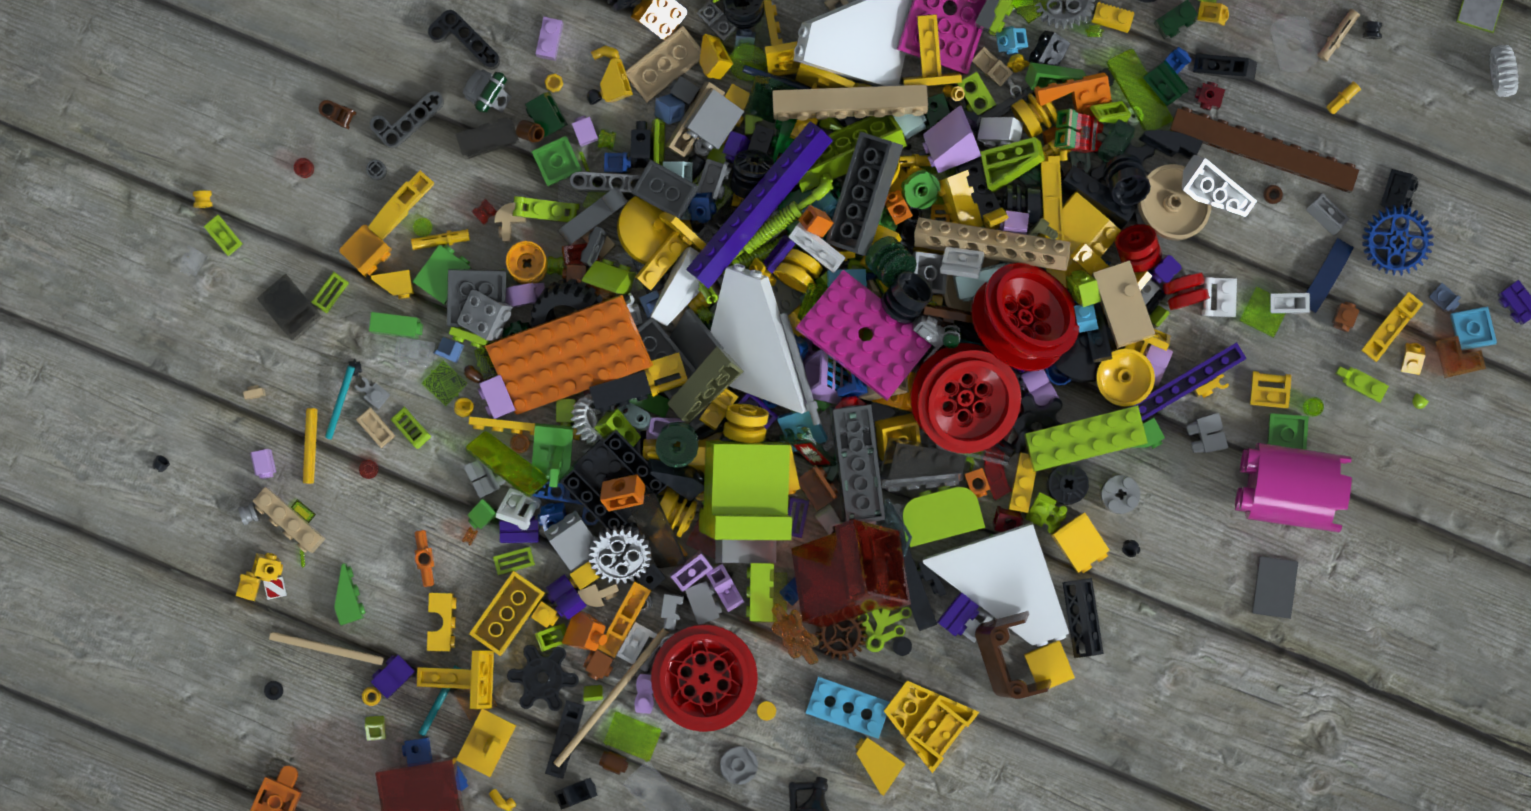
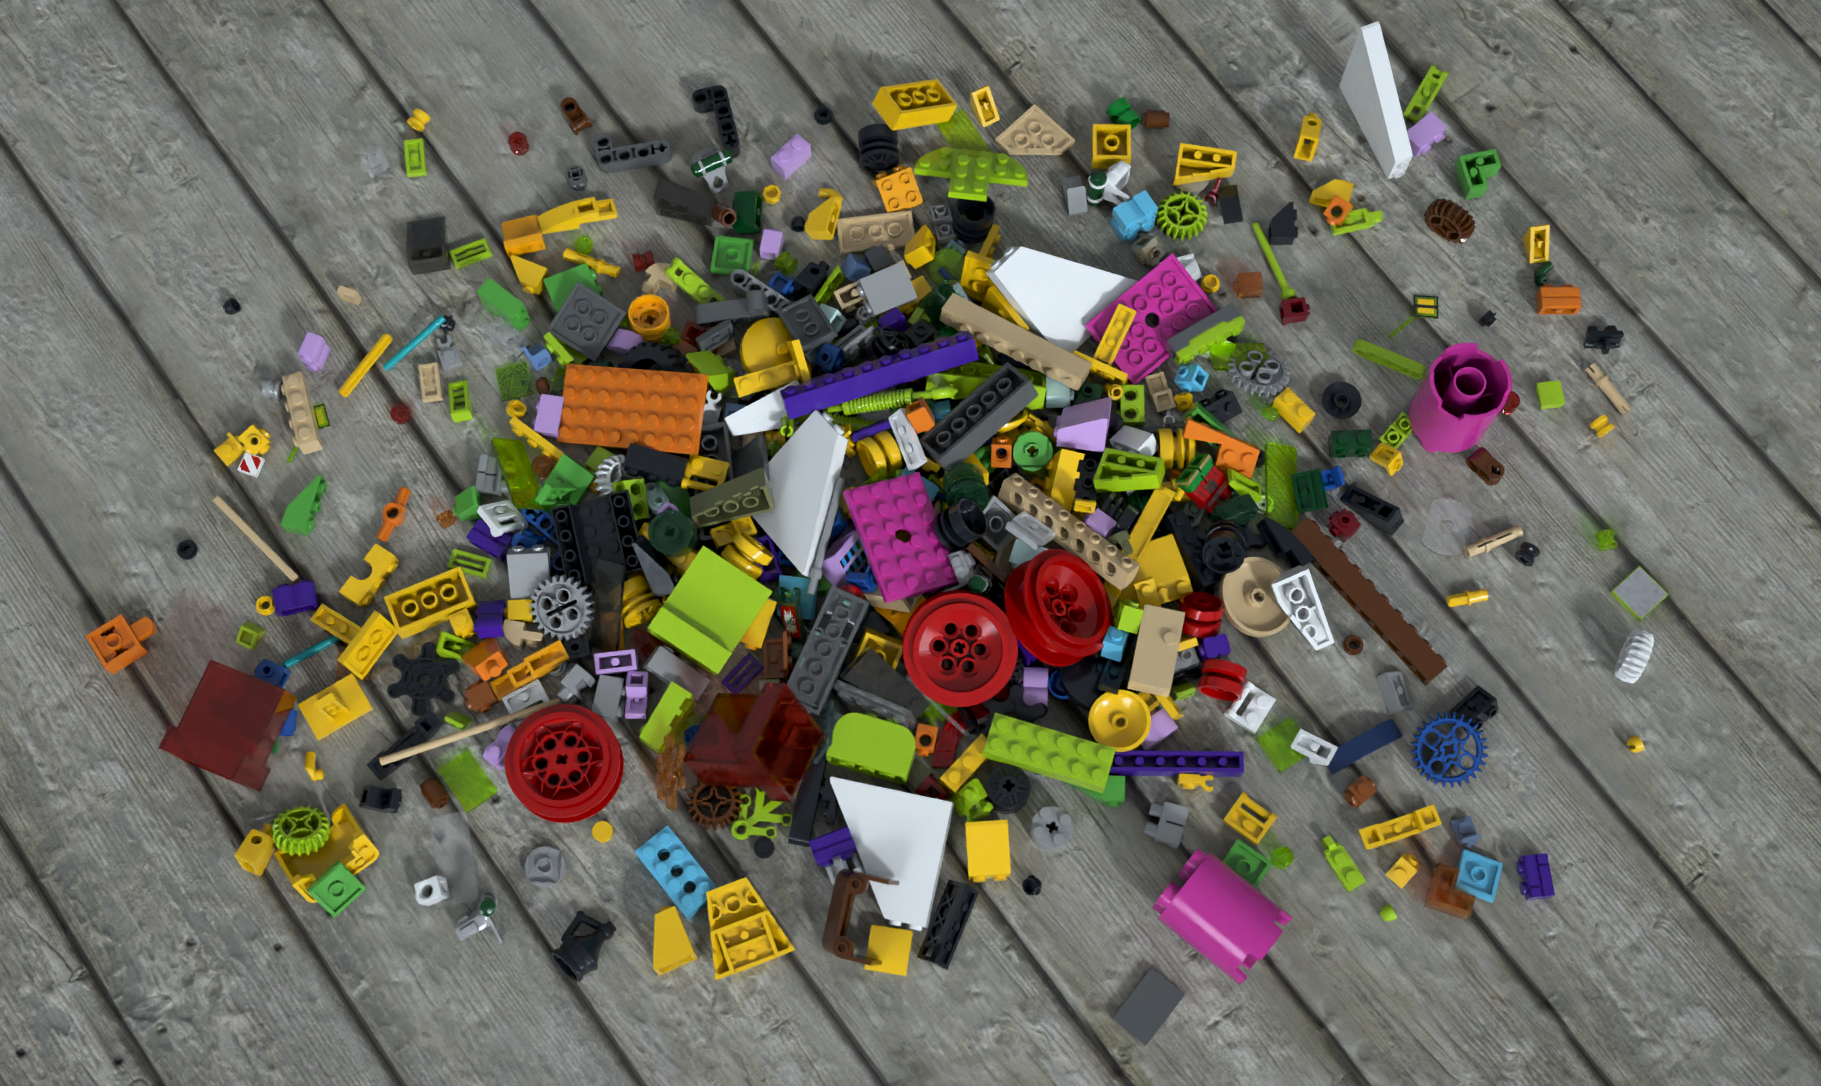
camera: 30 degrees right, 15 degrees down
light grey bracket [457,290,513,341] -> none
orange brick [600,474,646,511] -> none

